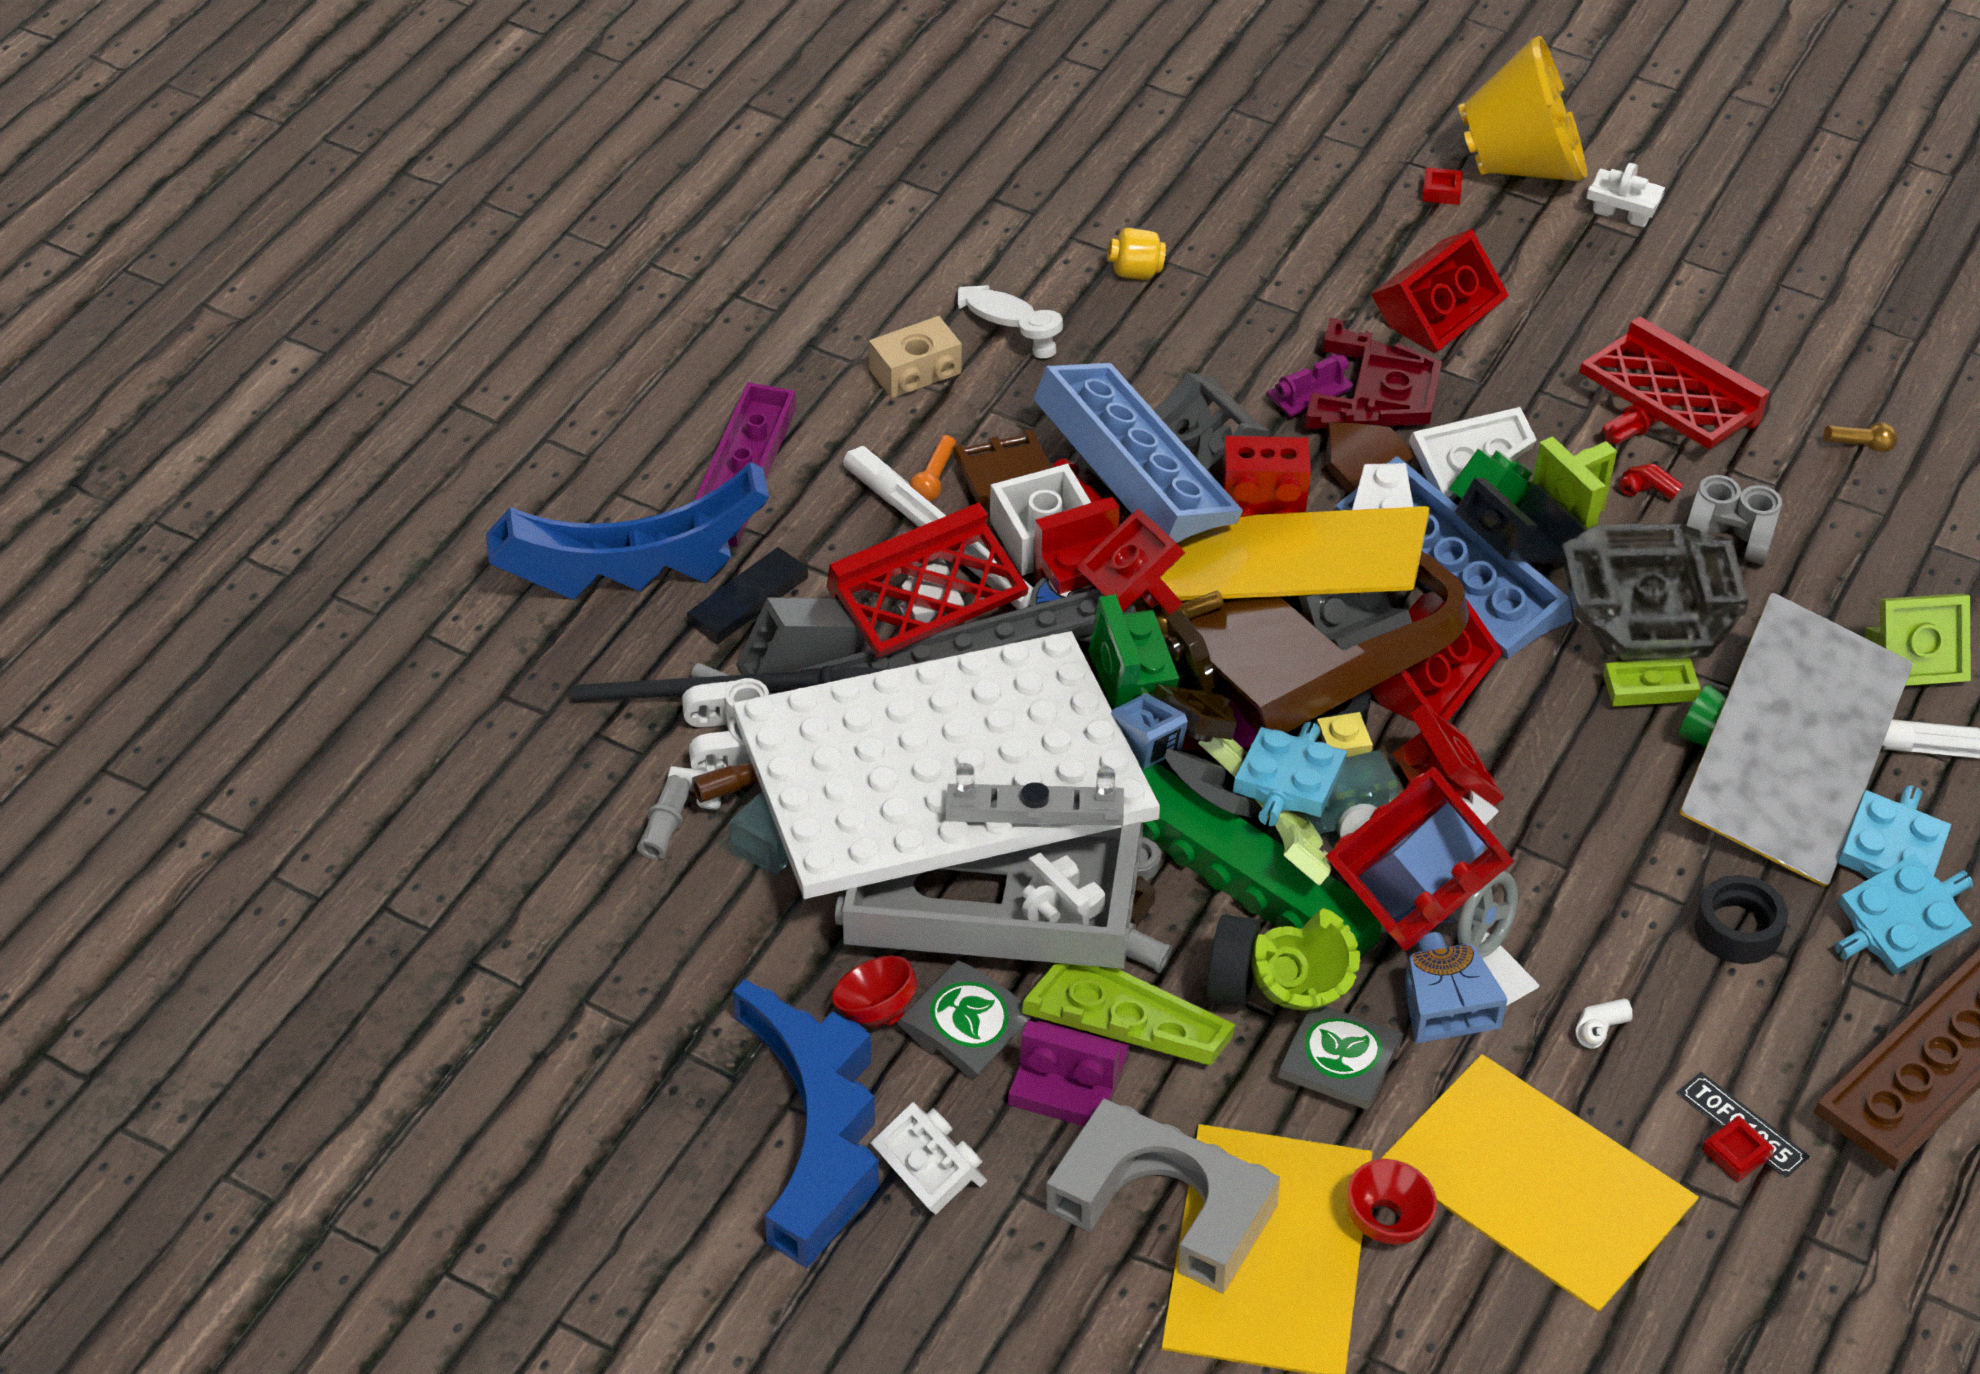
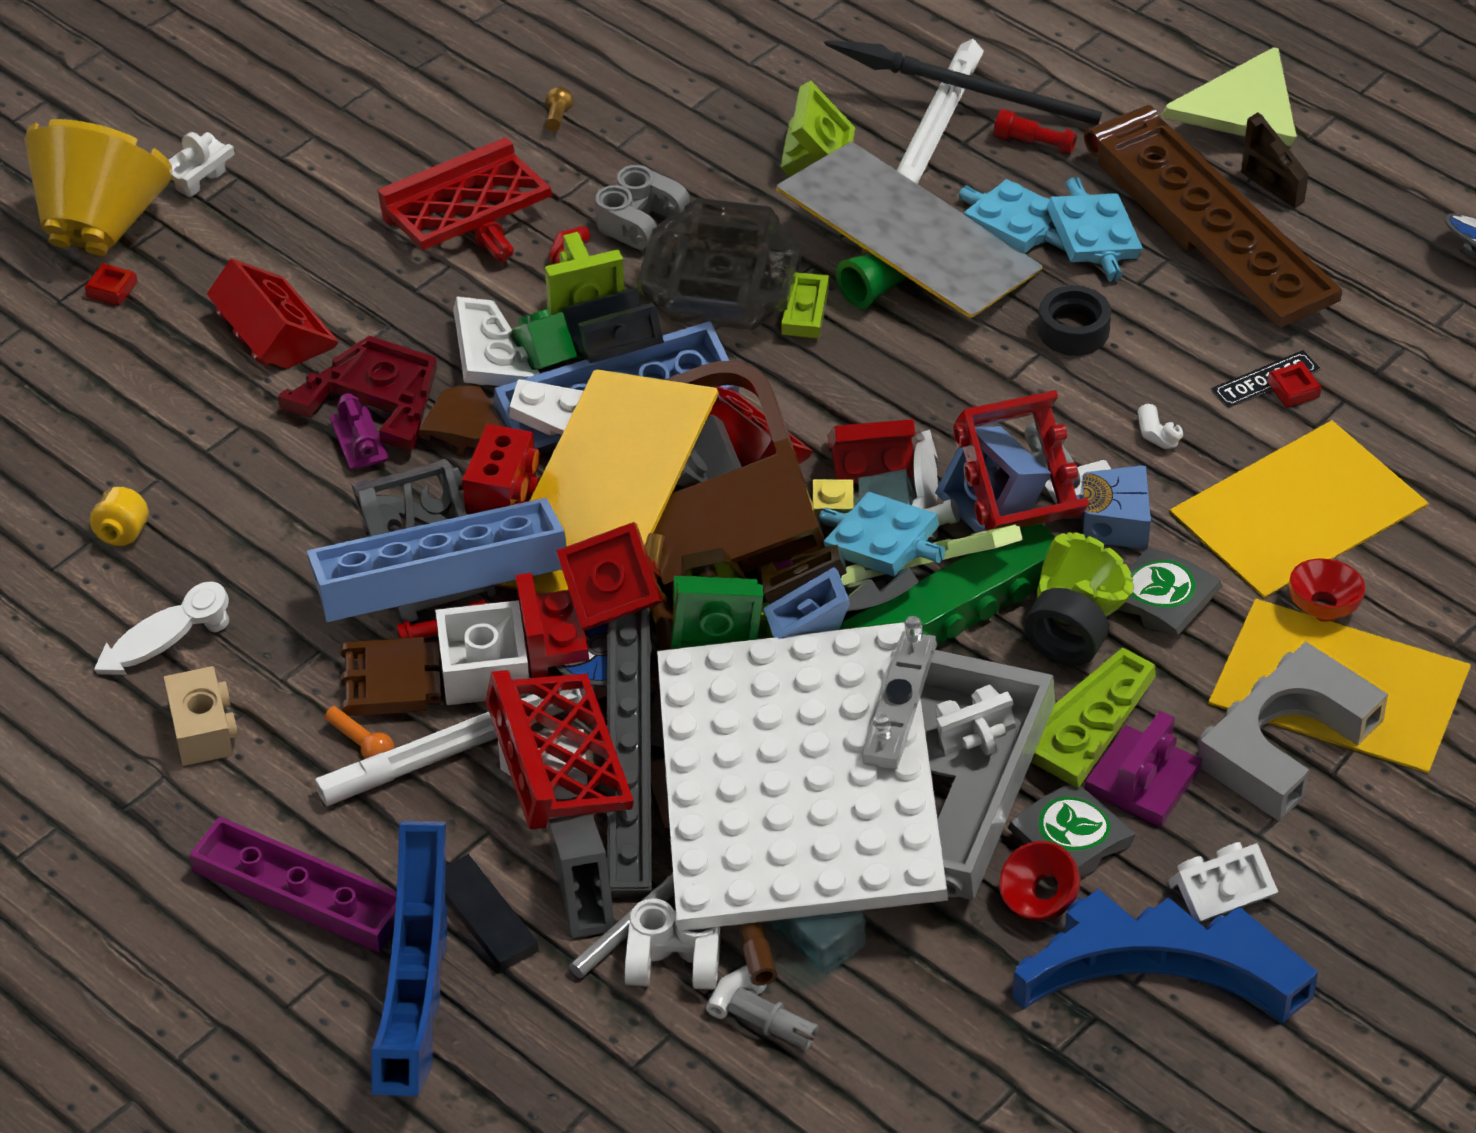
camera: 75 degrees left, 0 degrees up
black piece [571,665,890,702] -> none

